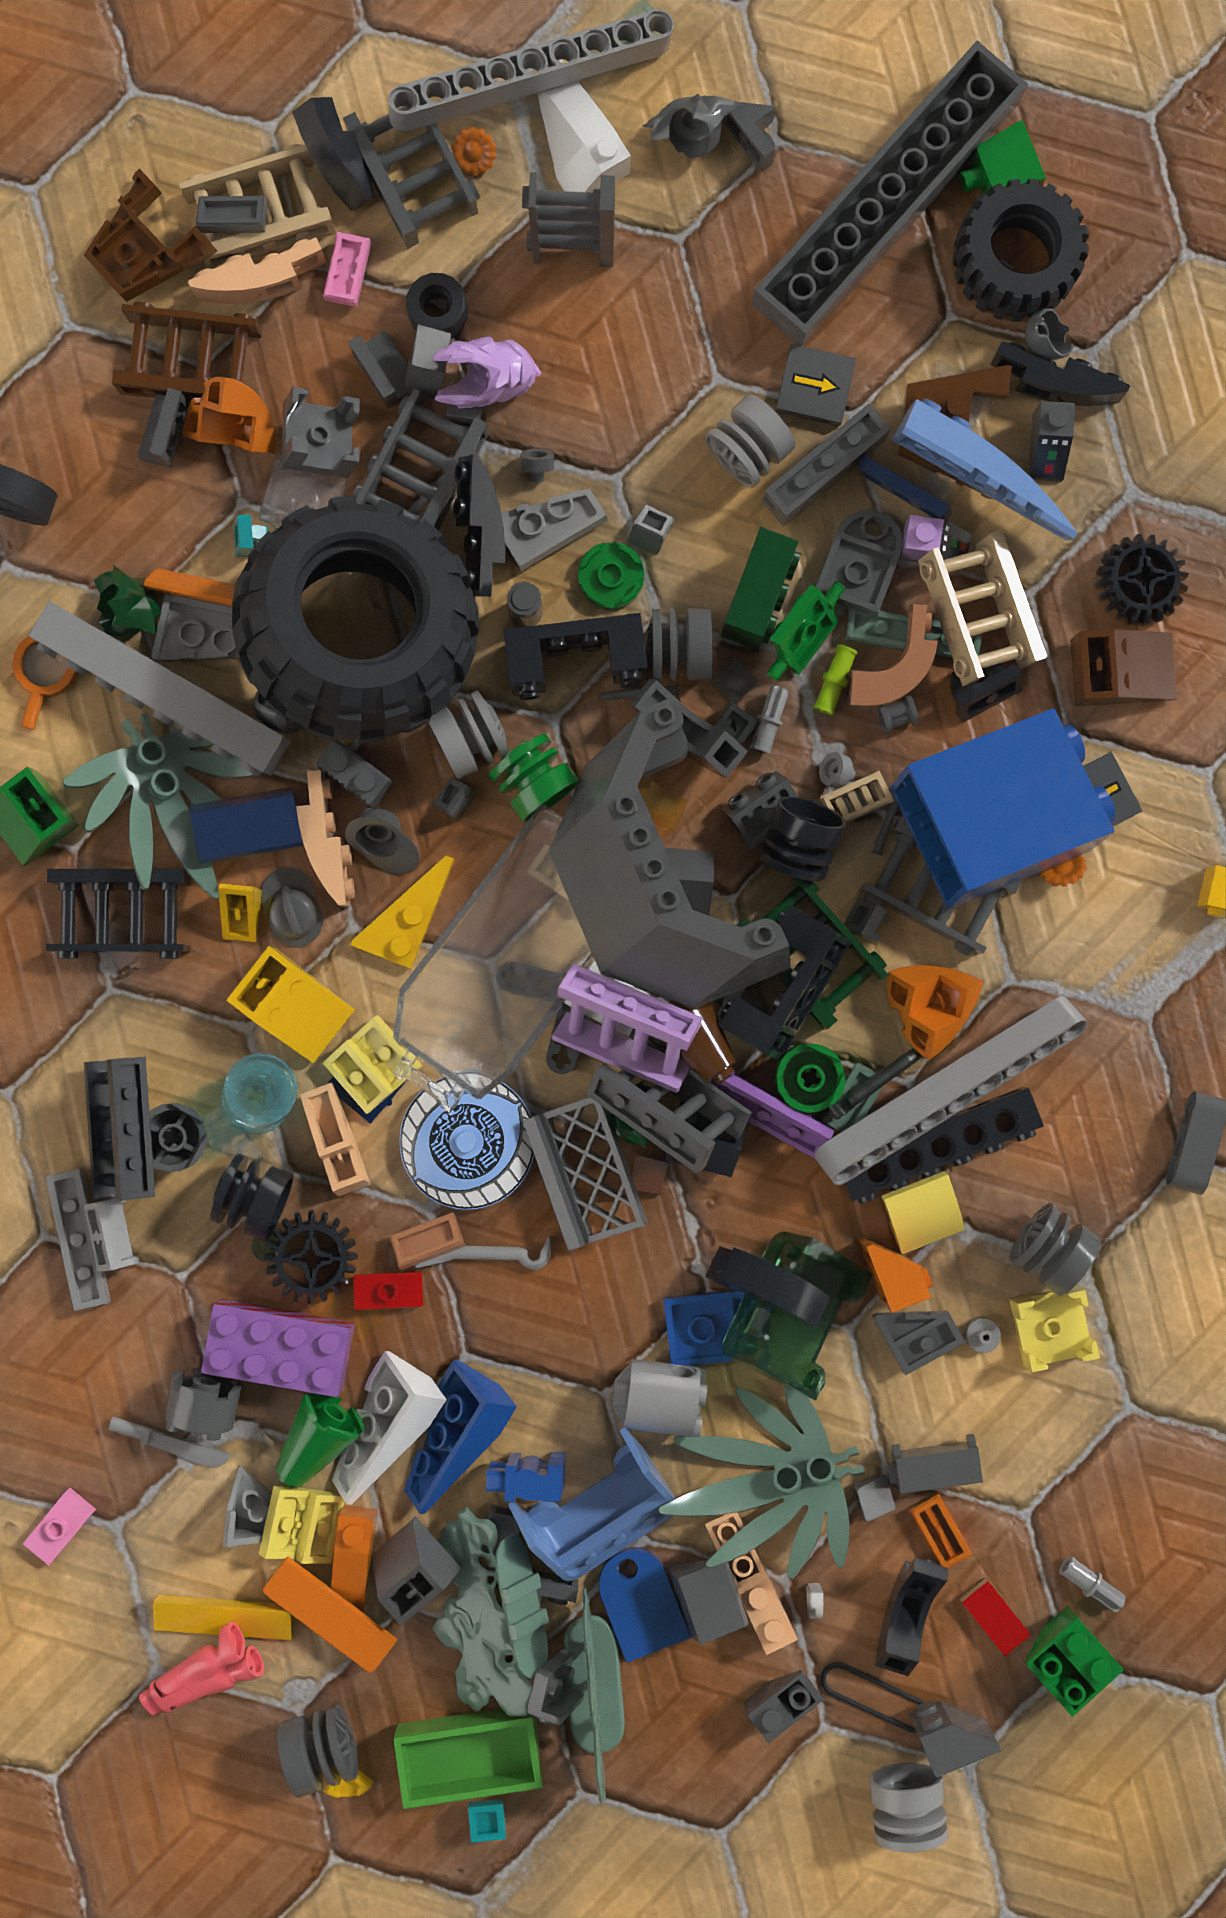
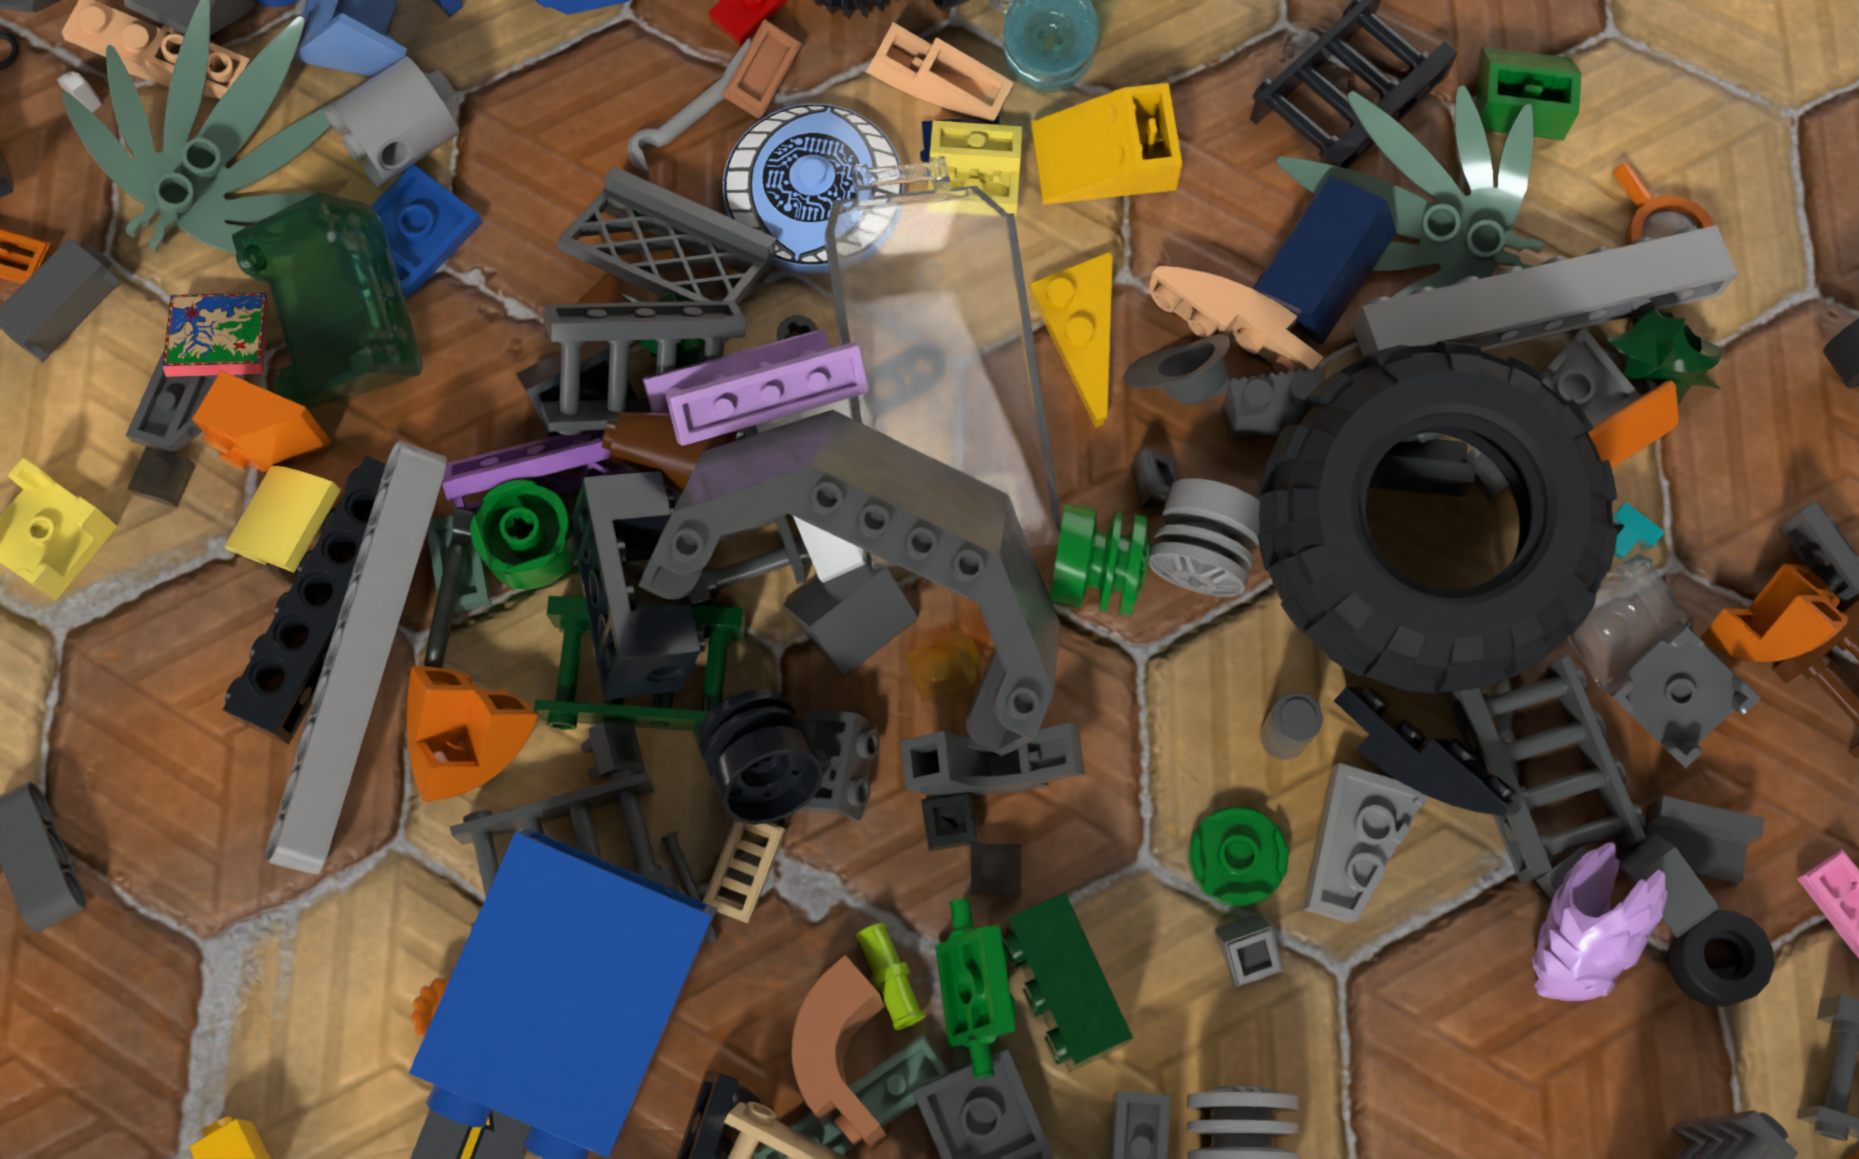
camera: 140 degrees right, 15 degrees down
yellow slope [218,883,262,942] -> none
dark grey piece [261,867,323,947] -> none
black plate [503,613,647,700] -> none
dark grey tile [520,449,554,483] -> none
dark grey piece [601,683,679,700] -> none
dark grey wheel [647,608,712,681] -> none
black arch [705,1246,831,1328] -> none
light grey axle [749,685,788,754] -> none
light grey tile [819,752,855,788] -> none
slope [853,1474,896,1522] -> none
dark grey bush [876,695,919,734] -> none
light grey tile [964,1317,1001,1353] -> none
dark grey wheel [1009,1203,1101,1296] -> none
none -> clear smoke plate [127,446,196,508]
none -> tile [163,293,269,377]

